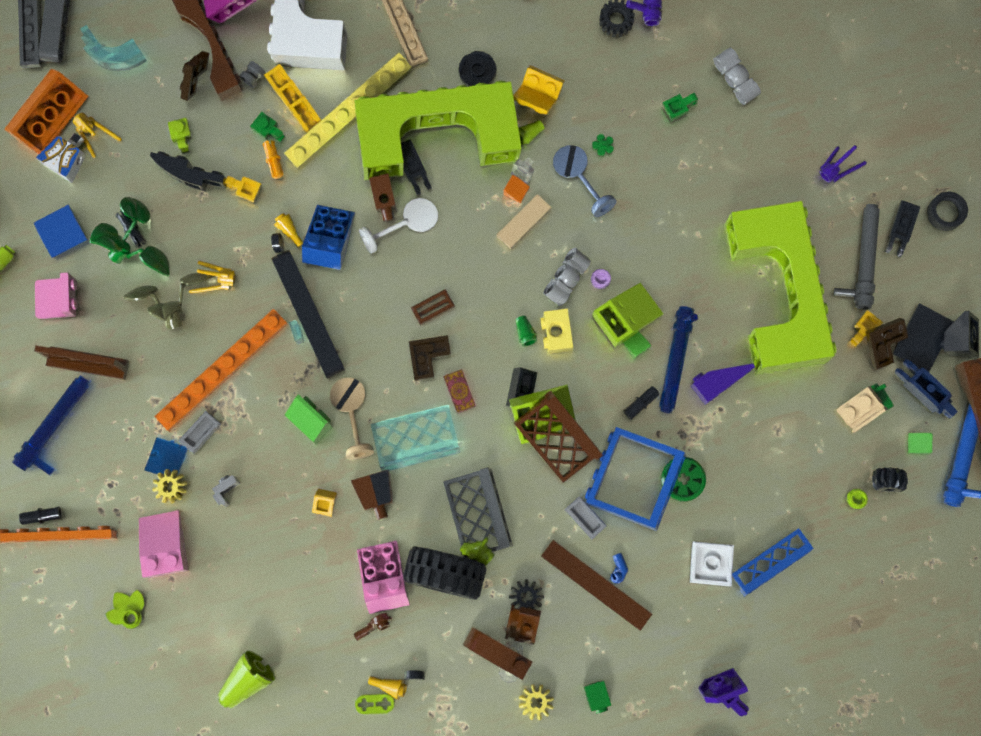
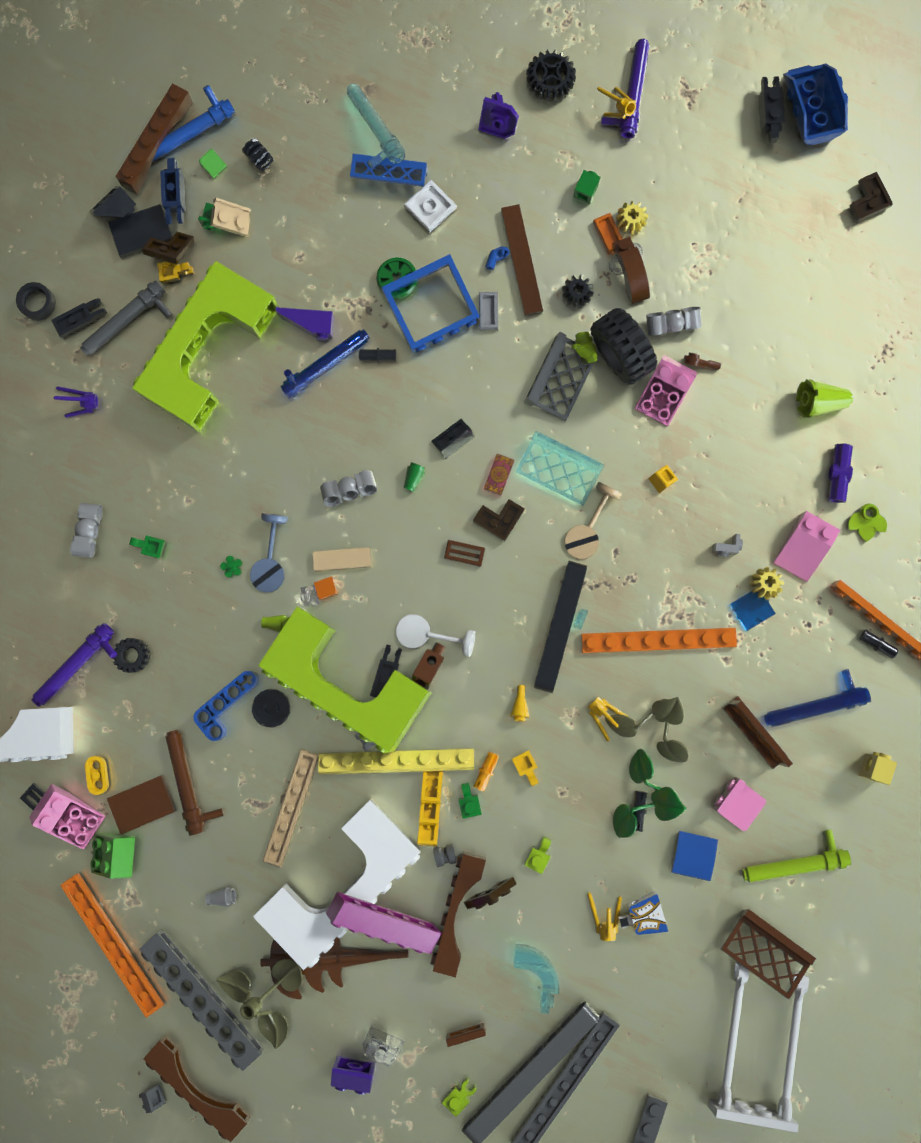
camera: 135 degrees left, 5 degrees up
orange slope [4,69,88,155] -> none
black slope [150,151,227,192] -> none
light grey tile [178,411,222,454] -> none
black tile [271,233,284,253] -> none
bright green slope [285,394,333,444] -> none
blue slope [302,205,355,270] -> none
reddish brown torso [351,470,393,521] -> none
lime beam [355,694,395,714] -> none
yellow cone [368,676,407,700] -> none
black tile [404,670,425,681] -> none
reddish brown plate [505,605,541,645] -> none
lime slope [509,384,576,444] -> none
yellow bracket [513,65,565,114] -> none
reddish brown fence [514,390,603,483] -> none
light yellow brick [540,308,573,354] -> none
lavender tile [591,269,611,290] -> none
lime slope [592,282,663,348] -> none
bright green slope [623,332,652,359] -> none
lime plate [847,489,868,509] -> none
none -> blue beam [193,671,259,741]
none -> clear light blue cylinder [347,83,405,168]
none -> orange tile [593,213,622,255]
none -> light grey piece [646,307,702,335]
none -> dark purple piece [828,443,853,503]

